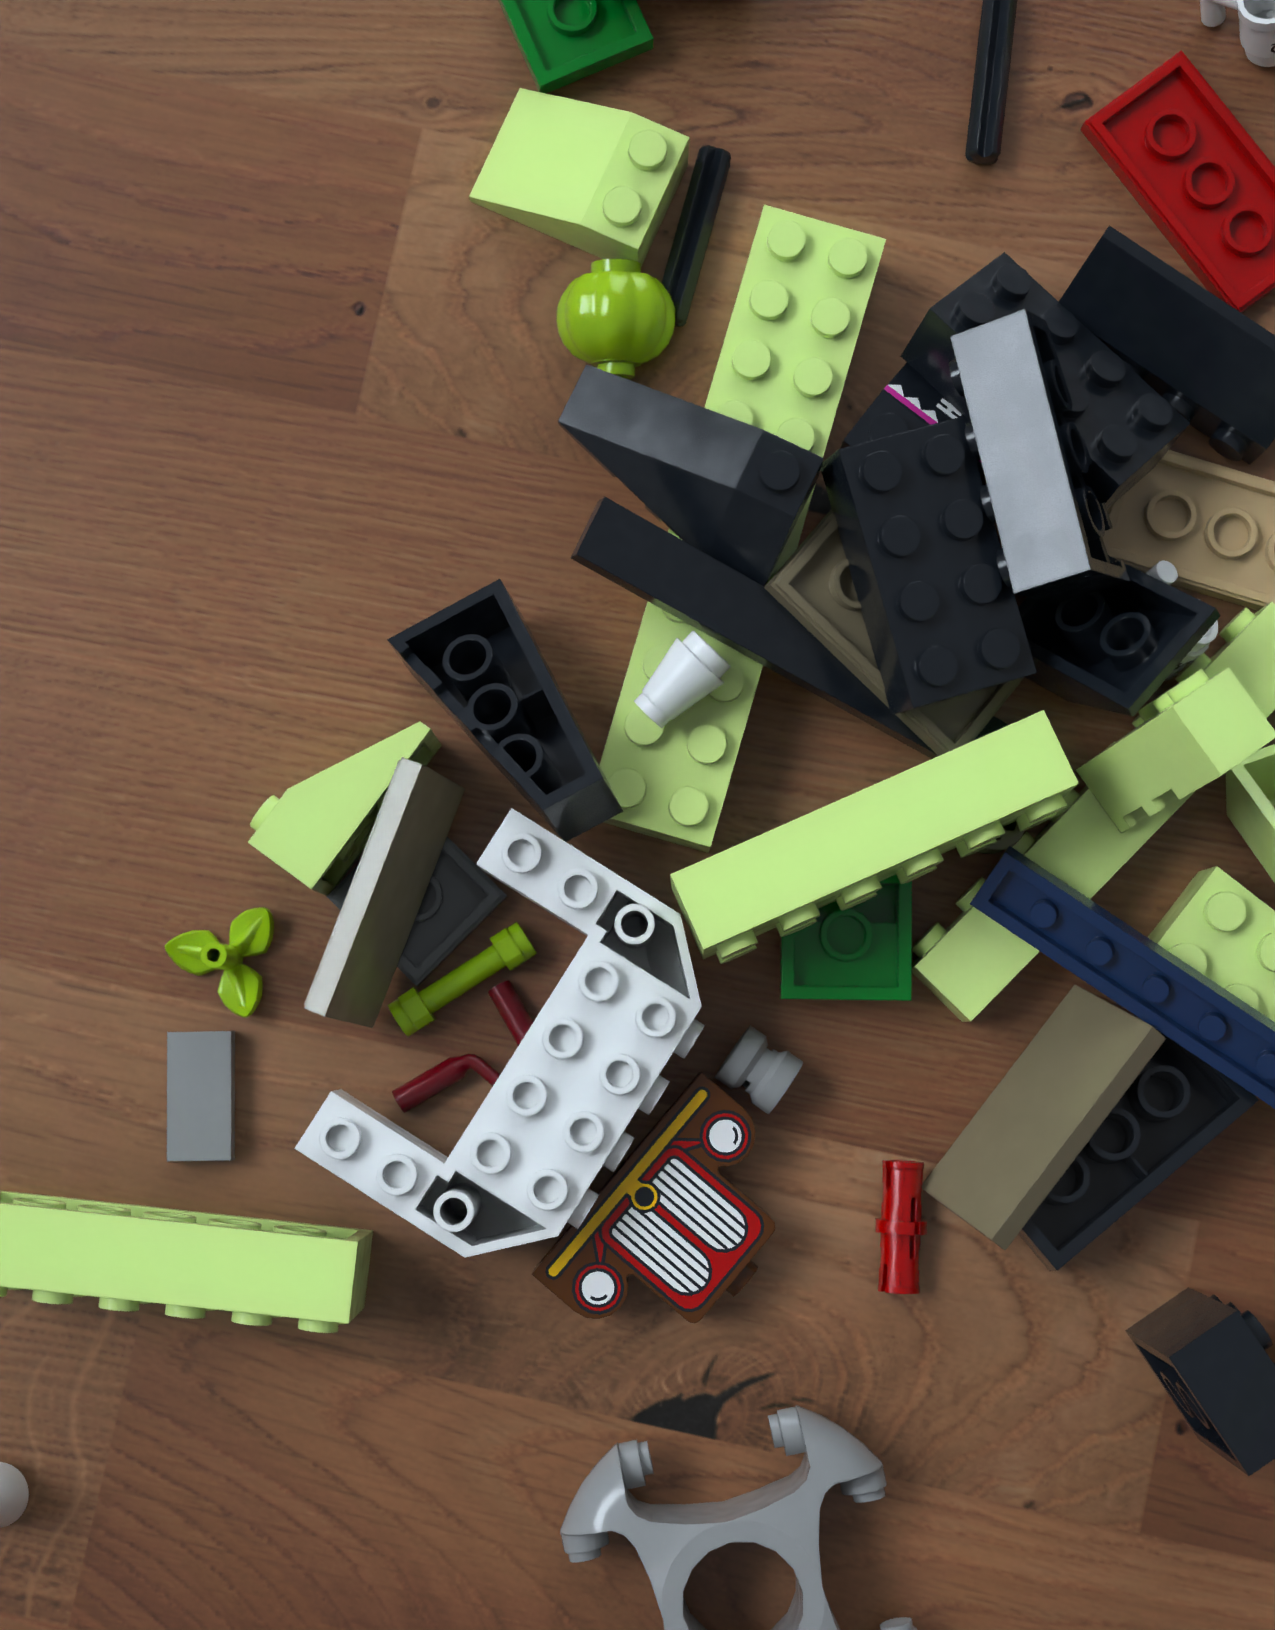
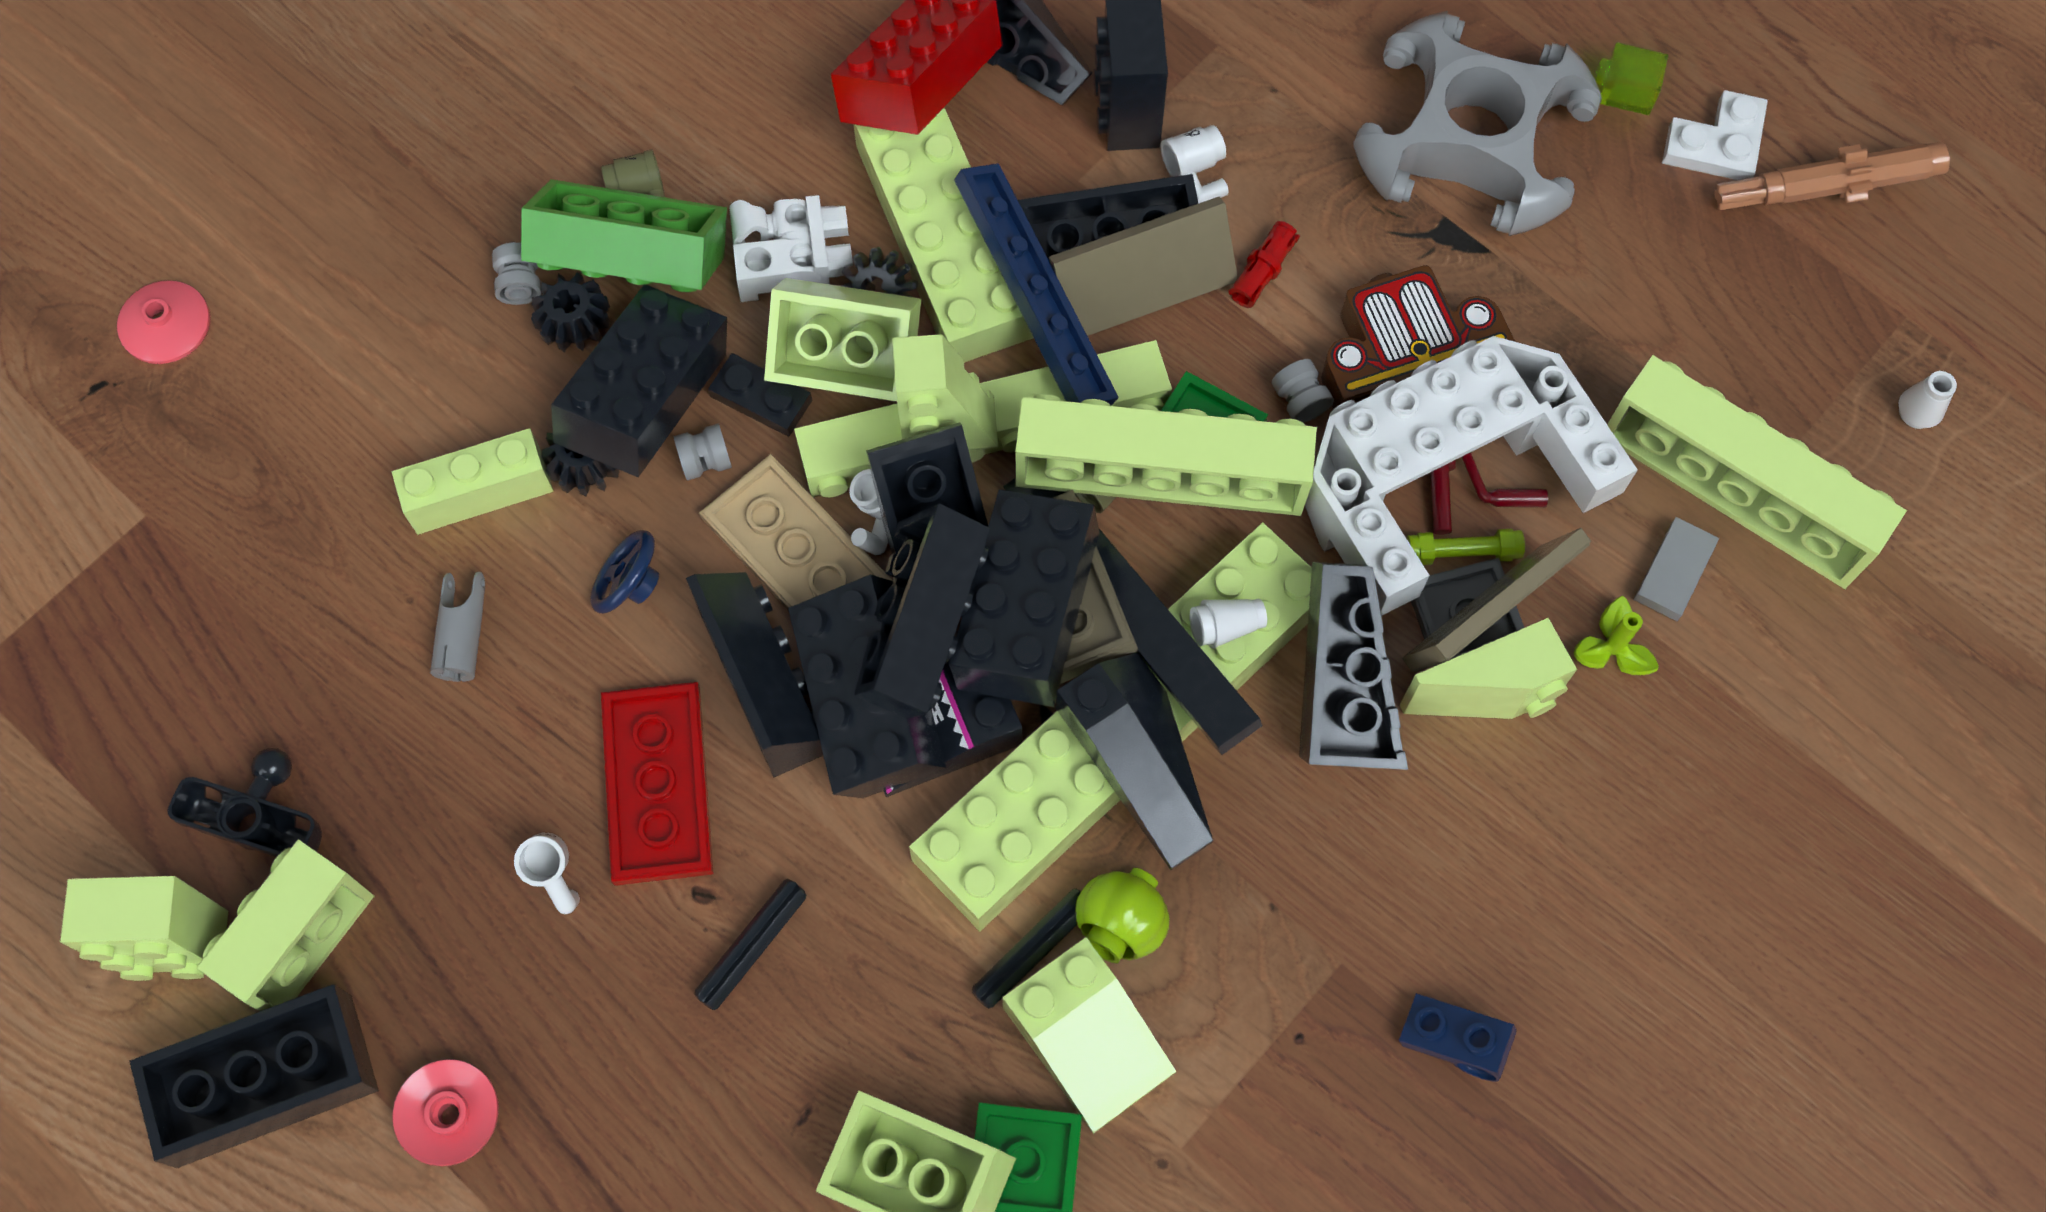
camera: 150 degrees left, 15 degrees down
none -> white piece [1160,125,1229,204]
none -> dark blue plate [1399,993,1517,1082]

